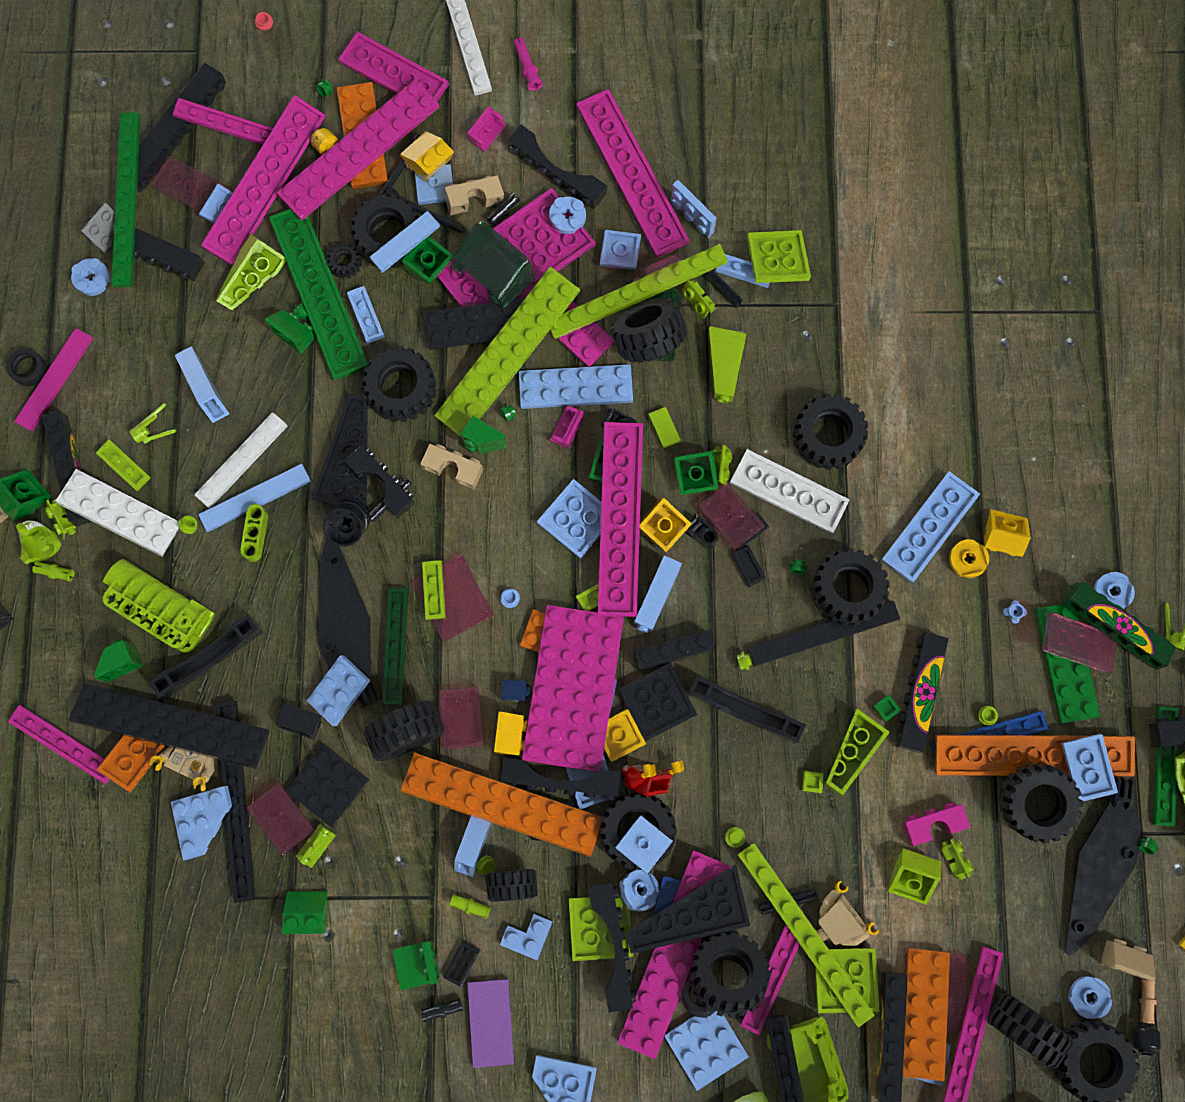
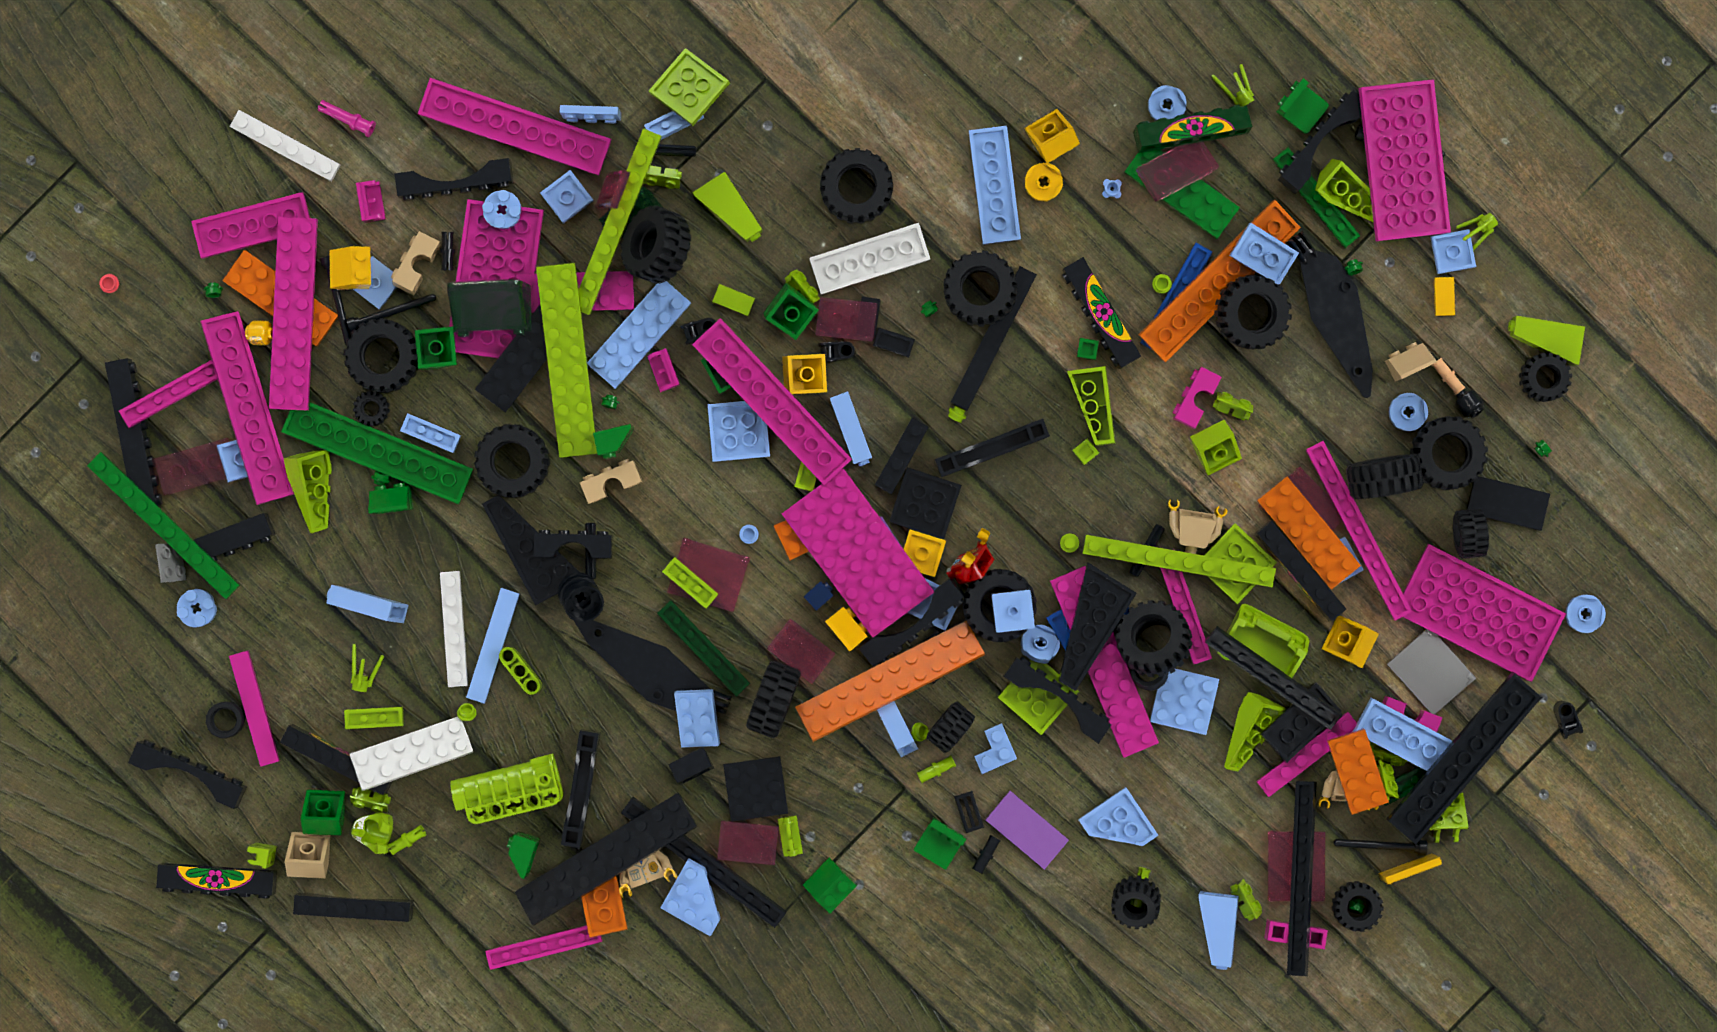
camera: 45 degrees left, 10 degrees up
light blue tile [370,211,440,273] -> none

